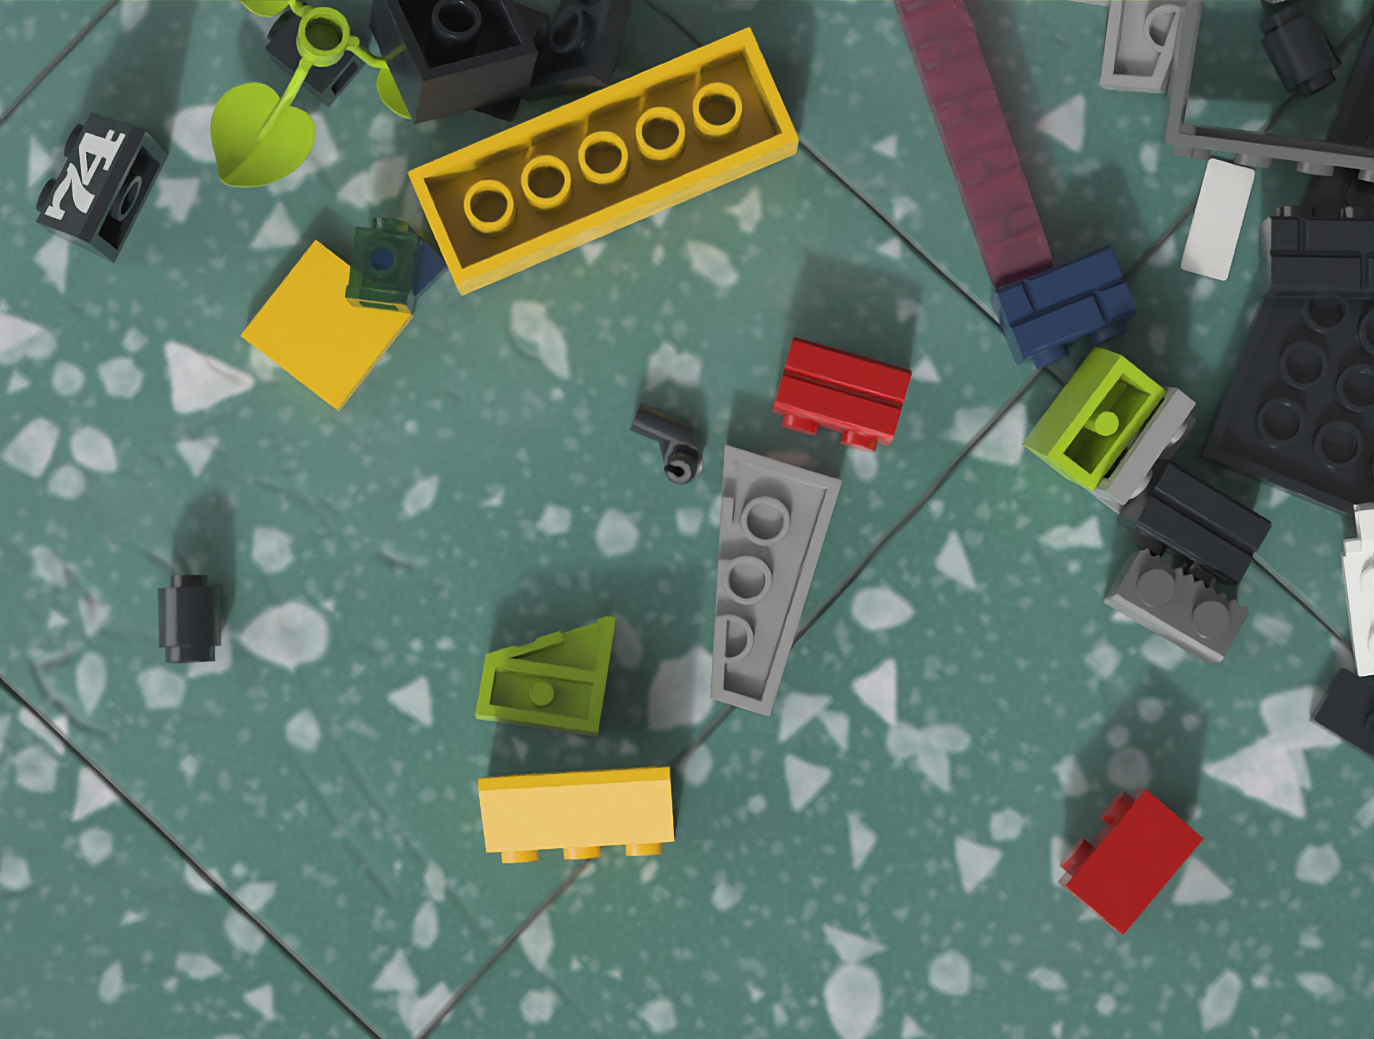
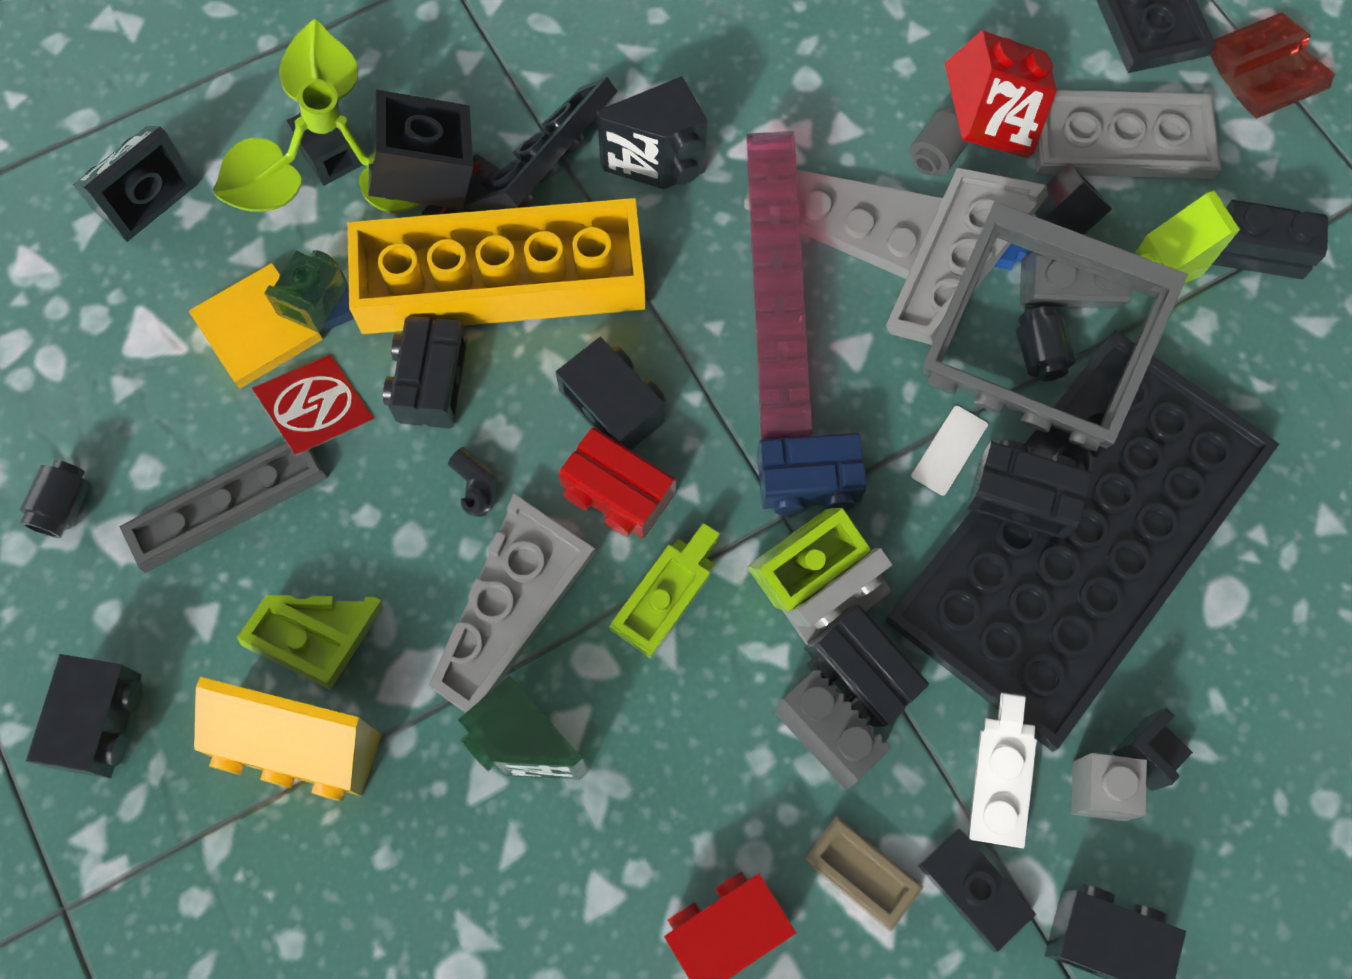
camera: 15 degrees right, 15 degrees down
none -> black brick [26,654,142,779]
none -> dark grey tile [119,441,327,573]
none -> red sticker [251,355,374,456]
none -> black brick [383,316,468,429]
none -> clear green slope [458,675,588,780]
none -> black brick [555,336,666,450]
none -> lime hinge [609,523,720,659]
none -> dark tan tile [803,816,924,931]

